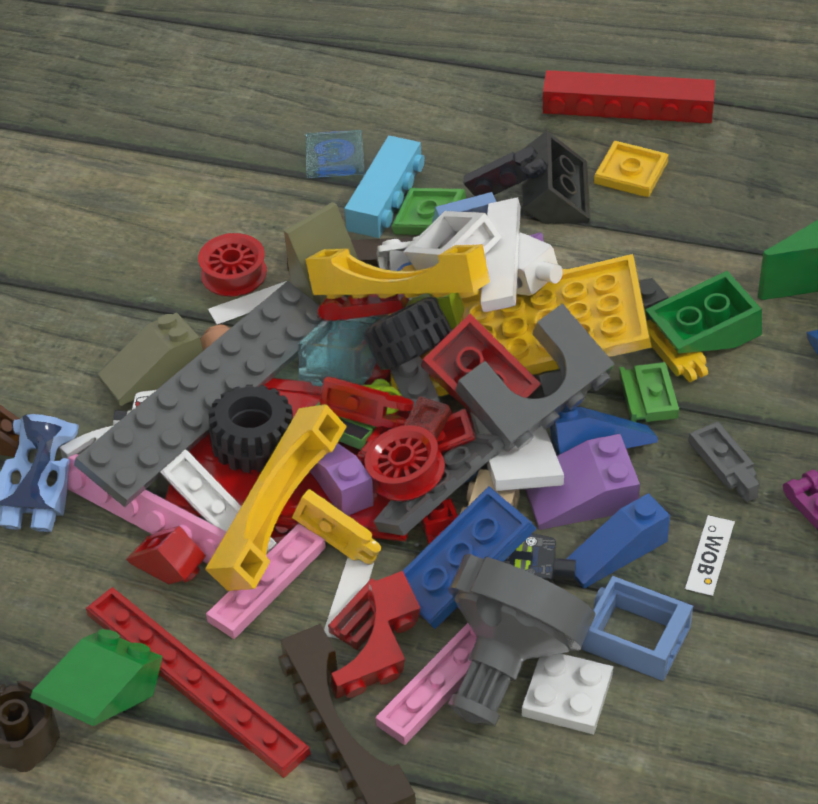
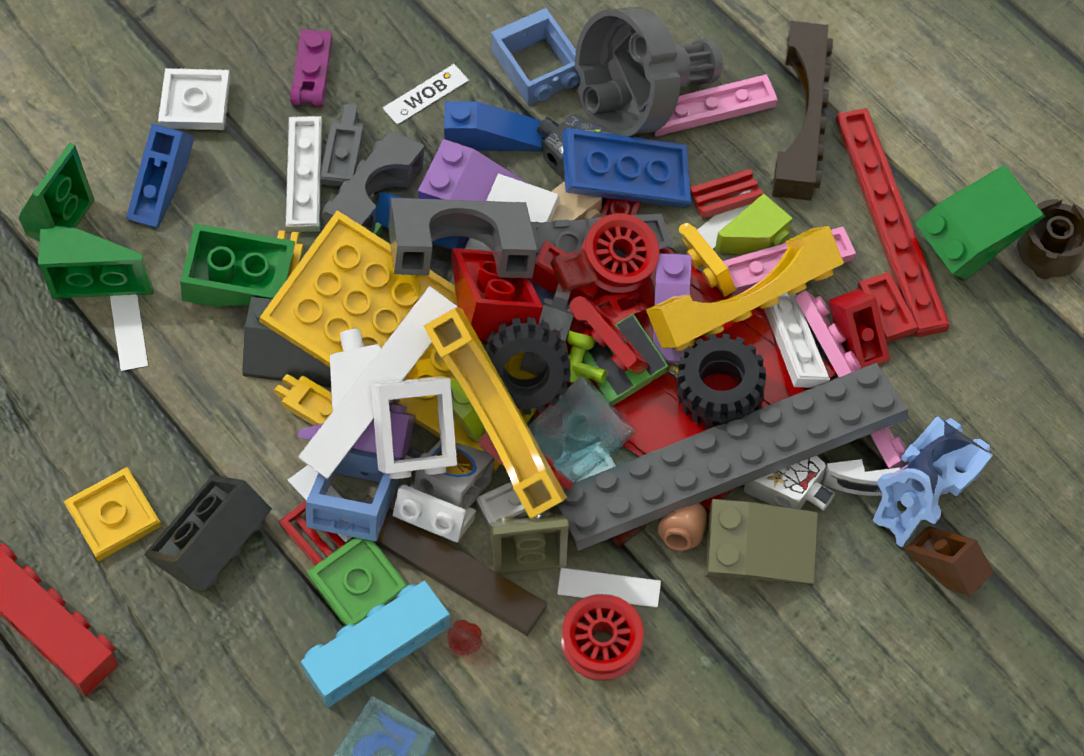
camera: 150 degrees left, 15 degrees up
red arch [330,571,420,699] -> none
black hinge [463,146,548,196] -> none
none -> white sticker [110,295,148,371]
none -> white tile [286,116,322,233]
none -> dark grey arch [321,130,425,232]
none -> lime slope [715,194,793,255]
none -> red plate [857,272,918,343]

